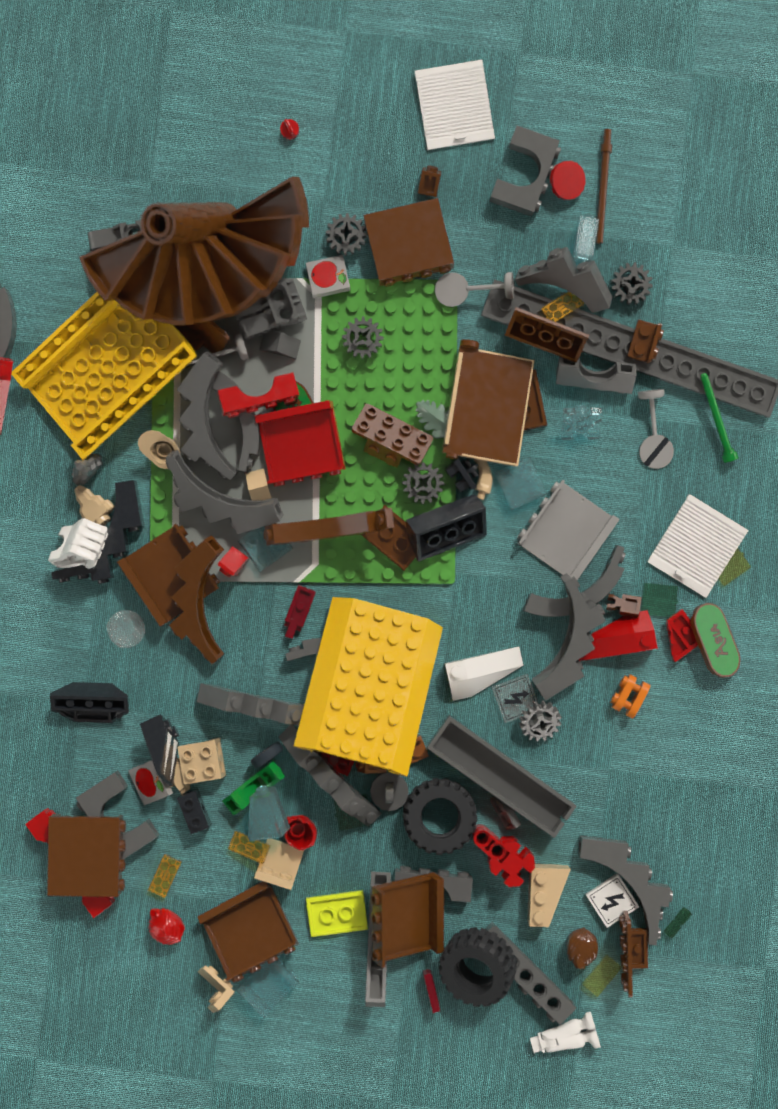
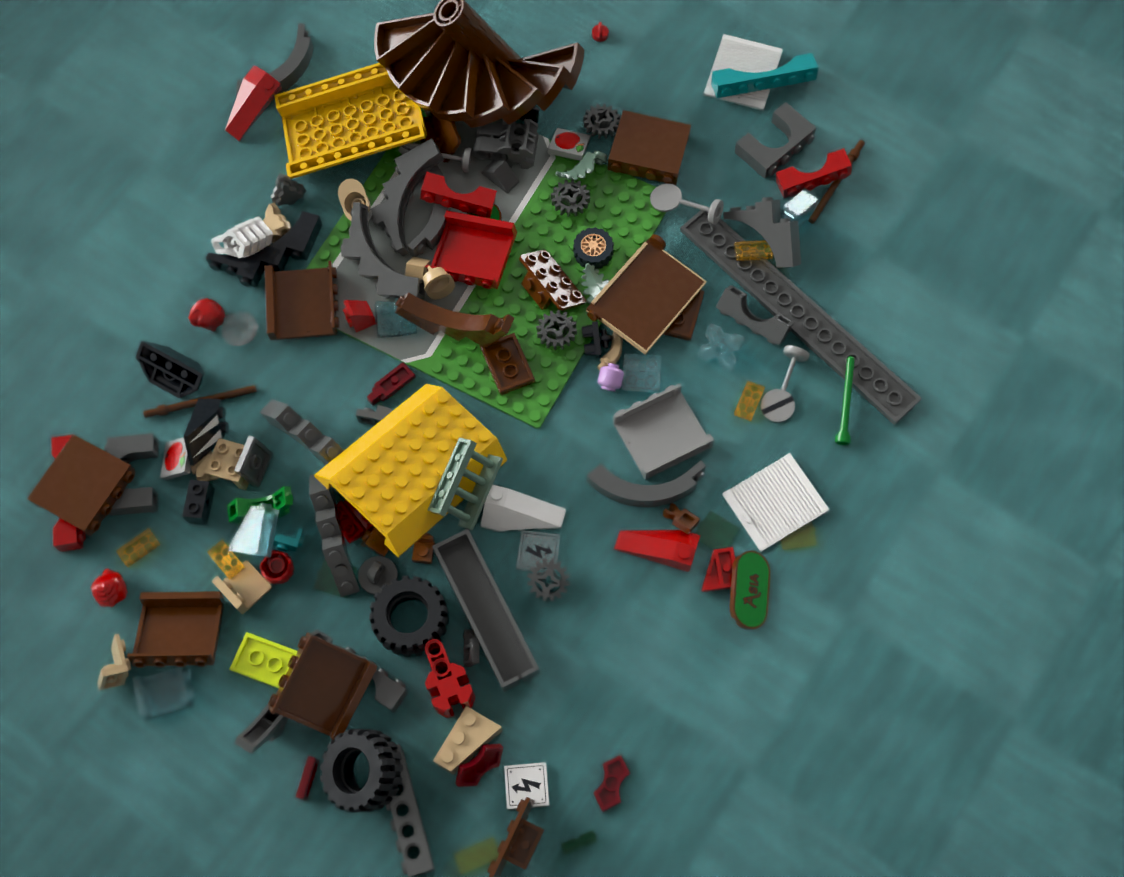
camera: 30 degrees right, 20 degrees down
reddish brown arch [169,535,224,664] -> none
black bush [251,741,283,769] -> none
black slope [406,494,487,562] -> none
reddish brown bracket [418,165,442,197] -> none
reddish brown slope [505,307,589,363] -> none
dark grey arch [532,573,606,701] -> none
red tile [549,161,586,200] -> none
reddish brown hair [566,927,598,969] -> none
dark grey arch [578,836,673,945] -> none
dark grey gear [610,262,653,305] -> none
orange brick [610,674,651,719] -> none
reddish brown bracket [627,319,664,364] -> none
none -> reddish brown bar [143,385,257,418]
none -> red hair [188,298,225,332]
none -> dark grey tile [234,436,273,488]
none -> teal bracket [273,528,305,552]
none -> tan piece [423,266,455,300]
none -> sand green fence [428,437,503,531]
none -> dark red tile [455,744,504,787]
none -> sand green plant [555,151,608,180]
none -> black wheel [573,227,614,270]
none -> dark red tile [593,755,631,813]
none -> lavender head [597,363,624,392]
none -> teal arch [711,53,819,98]
none -> clear yellow tile [733,380,765,421]
none -> red arch [776,148,852,198]

